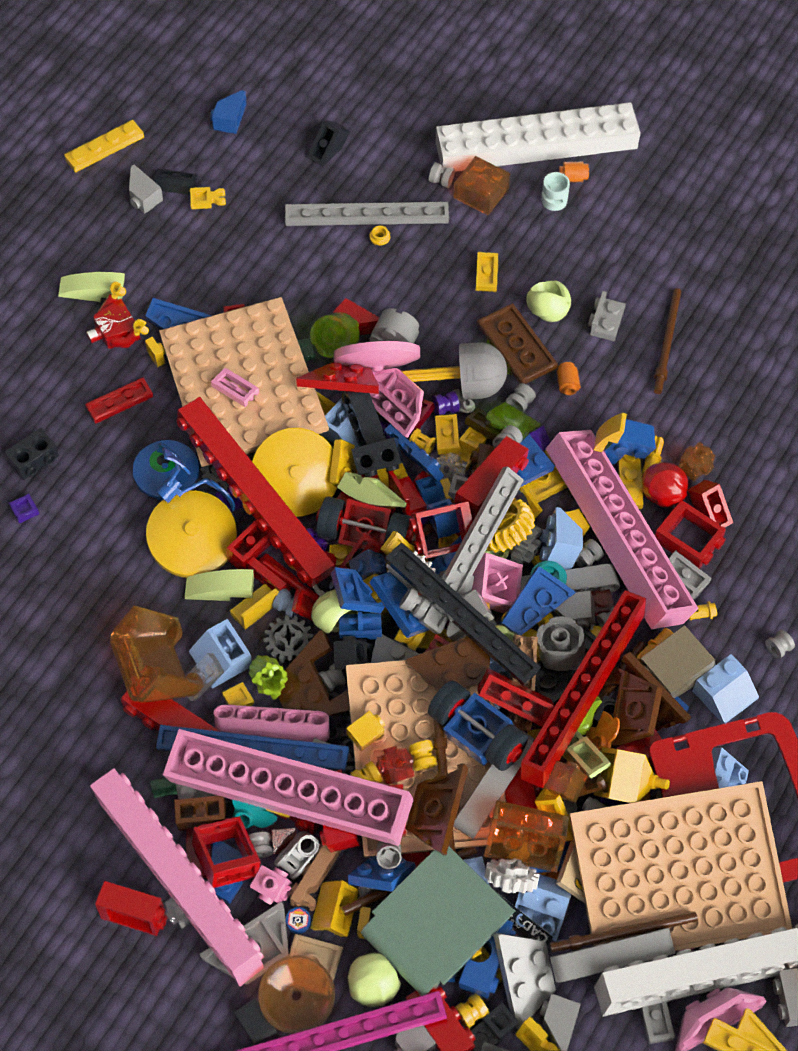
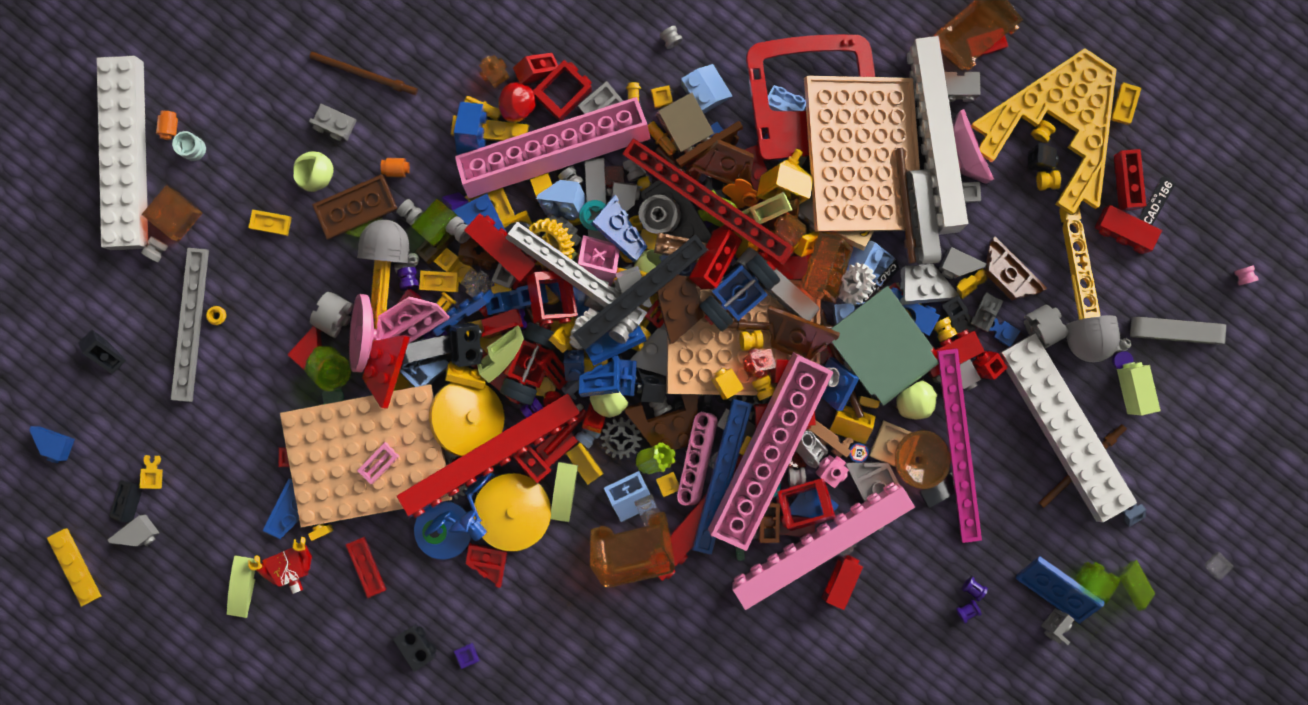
camera: 80 degrees left, 25 degrees up
yellow slope [594,413,627,452] -> none
none -> red wing [466,543,508,588]
none -> yellow tile [651,85,673,109]

